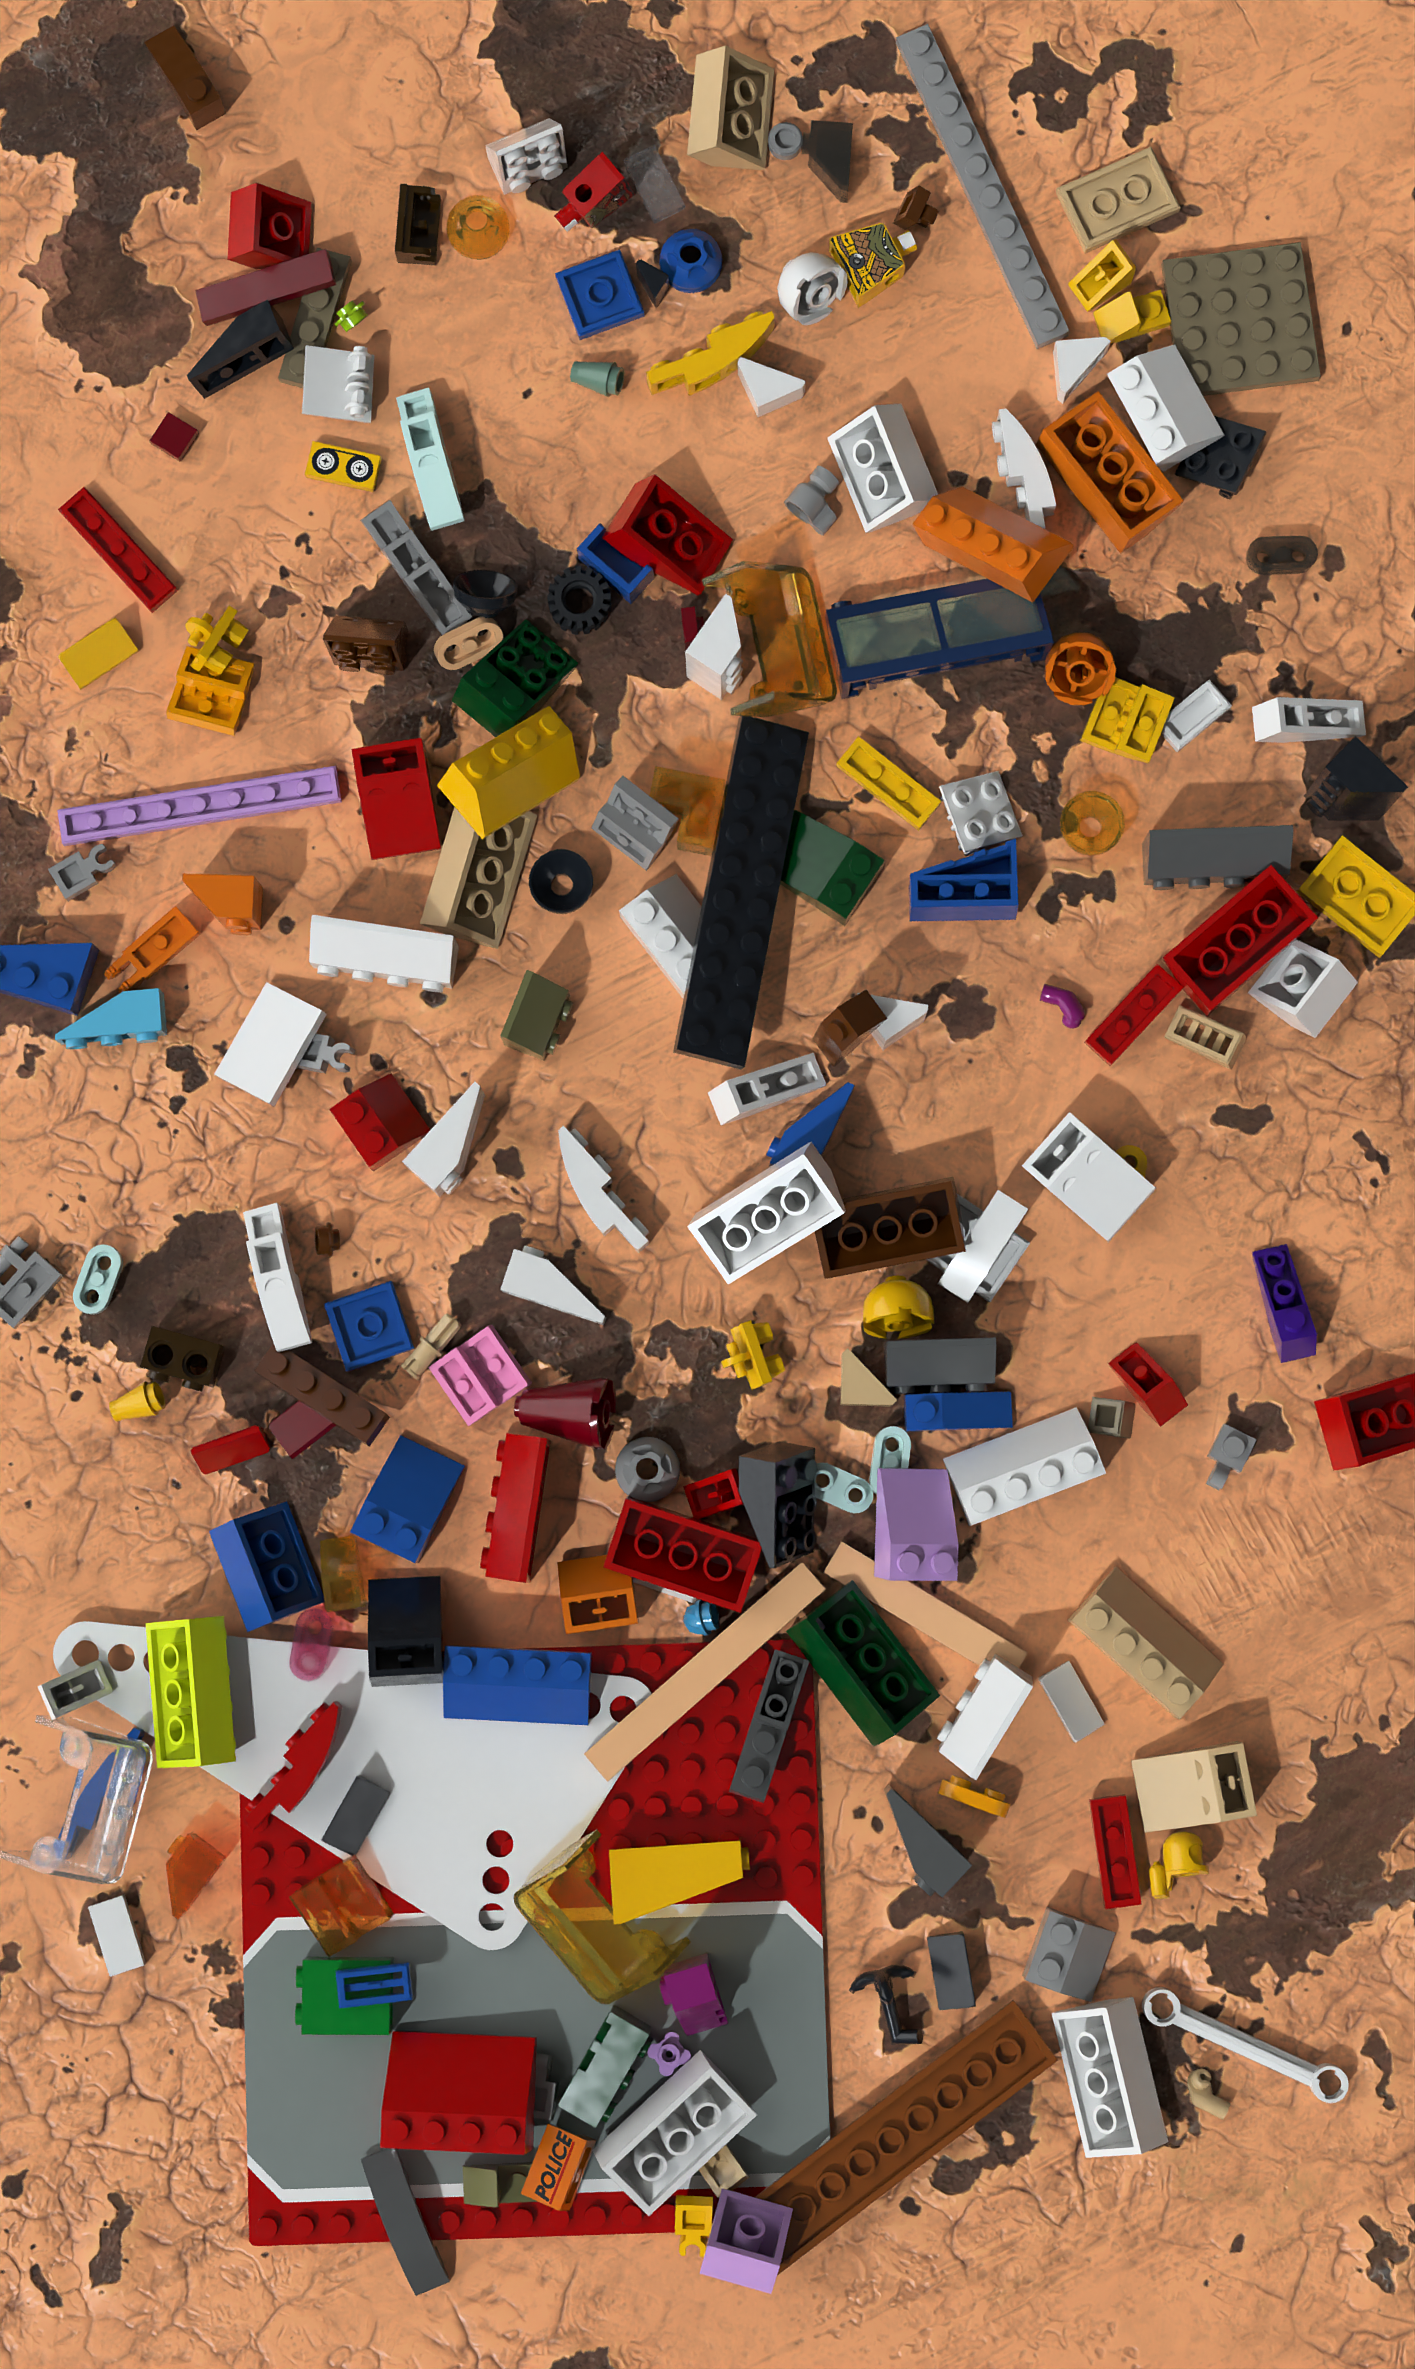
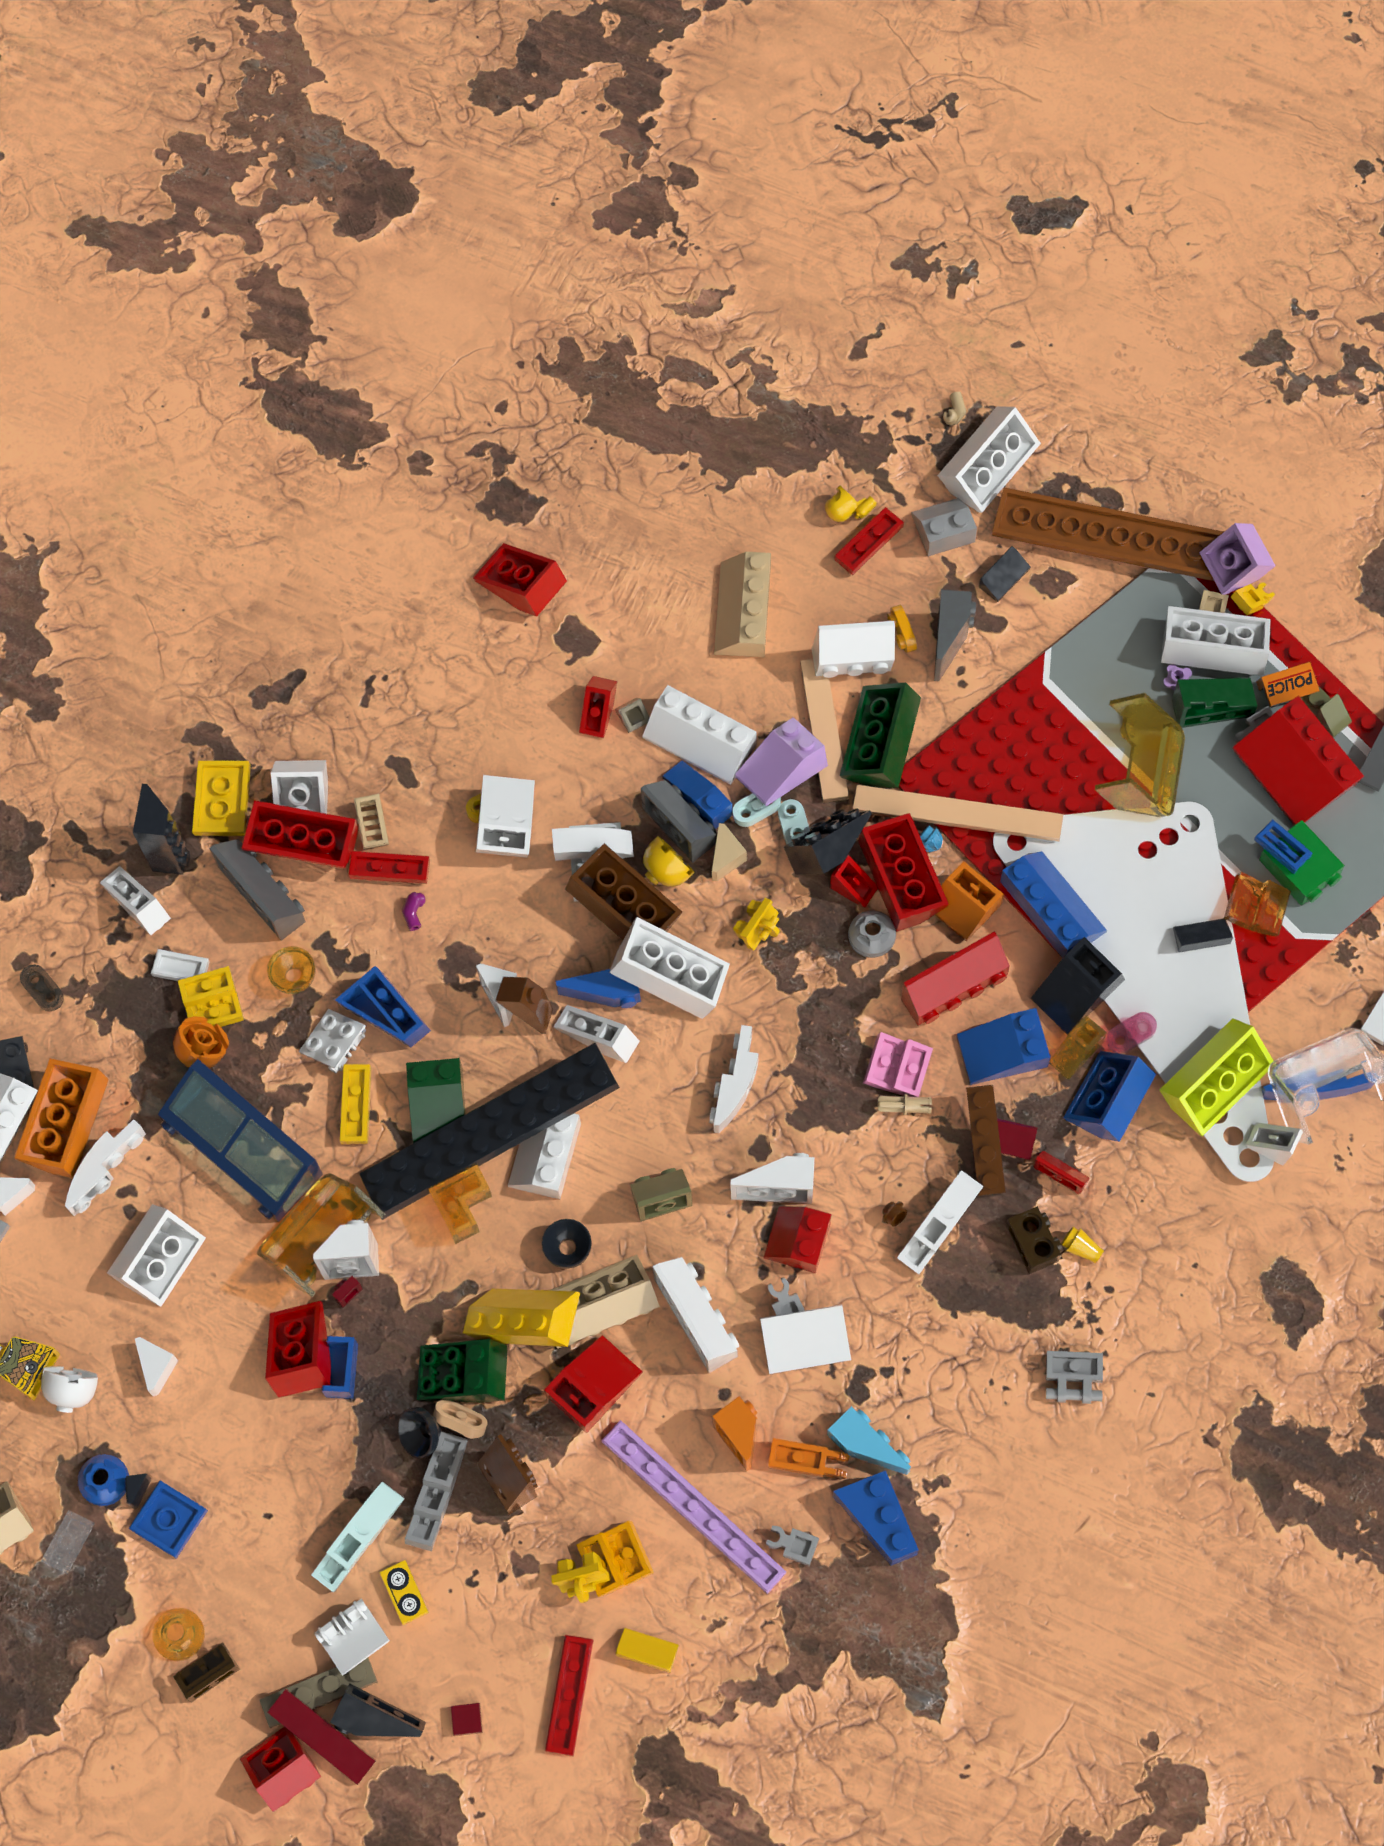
camera: 130 degrees left, 15 degrees down
light aqua plate [73,1245,123,1315] -> none
clear orange slope [166,1832,227,1920] -> none
red slope [243,1701,342,1830] -> none
blue tile [324,1281,415,1372] -> none
lime plate [335,300,368,332] -> none
white slope [485,118,567,195] -> none
white slope [500,1246,606,1325] -> none
dark red cone [514,1377,616,1449] -> none
black tyre [547,566,612,635] -> none
red torso [554,152,635,232] -> none
sand green cone [570,361,624,397] -> none
light grey slope [592,776,679,871] -> none
yellow slope [609,1840,750,1924] -> none
yellow slope [646,311,775,396] -> none
magenta wedge [659,1953,729,2036] -> none
dark grey slope [729,1649,809,1803] -> none
light grey piece [784,466,839,536] -> none
black piece [849,1965,923,2045] -> none
orange slope [912,487,1074,603] -> none
white slope [1038,1661,1105,1743] -> none
tan slope [1131,1741,1257,1833] -> none
white piece [1142,1987,1349,2103] -> none
light grey plate [1206,1424,1256,1490] -> none
dark purple slope [1252,1244,1317,1363] -> none

